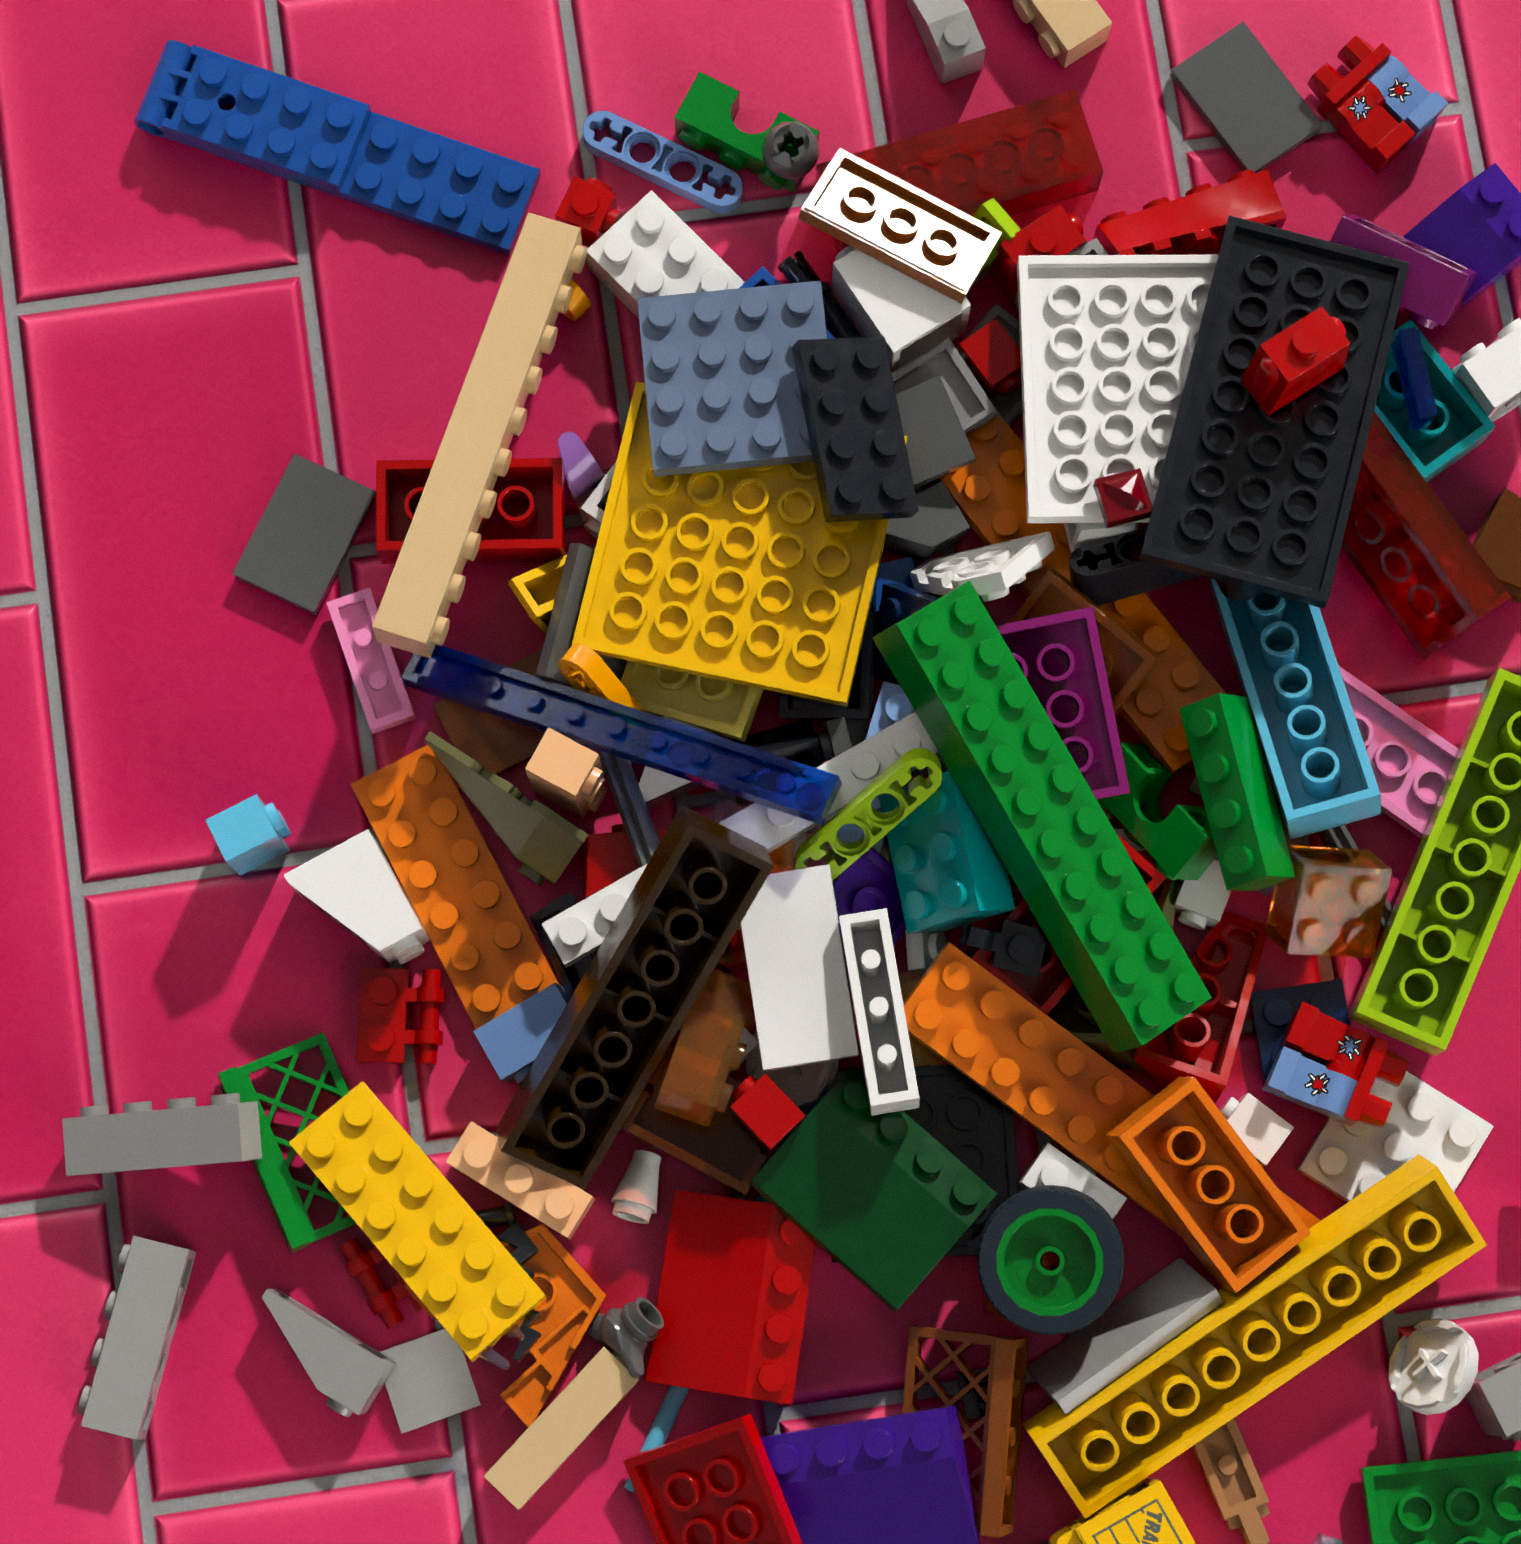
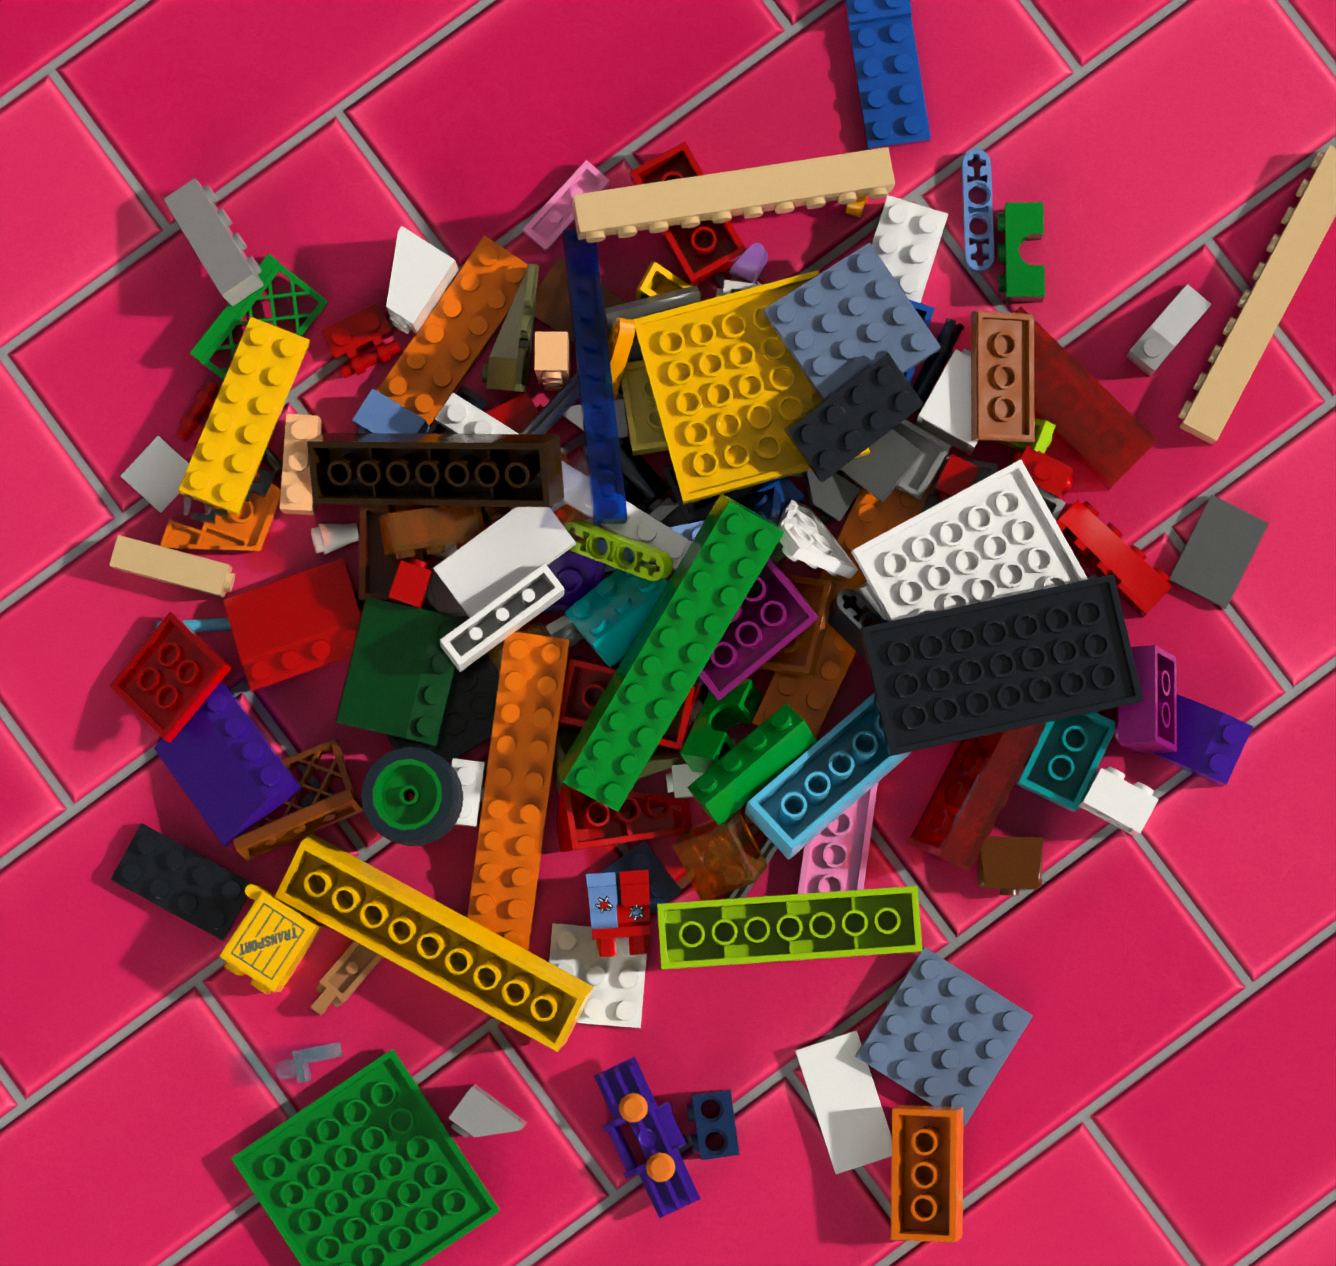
camera: 70 degrees right, 5 degrees up
light grey brick [78,1236,197,1440] -> none
medium azure brick [205,794,292,876] -> none
dark grey tile [232,453,376,616] -> none
light grey slope [262,1288,396,1417] -> none
red brick [555,176,621,247] -> none
dark grey animal [588,1297,664,1378] -> none
dark grey piece [762,121,820,179] -> none
black plate [960,919,1048,978] -> none
light grey tile [1026,1258,1224,1415] -> none
dark red tile [1093,468,1153,528] -> none
orange brick [1106,1077,1311,1293] -> none
white brick [1220,1093,1294,1167] -> none
red torso [1240,306,1350,416] -> none
red hips [1307,35,1448,174] -> none
white tile [1388,1318,1479,1415] -> none
clear blue tile [1391,327,1438,431] -> none

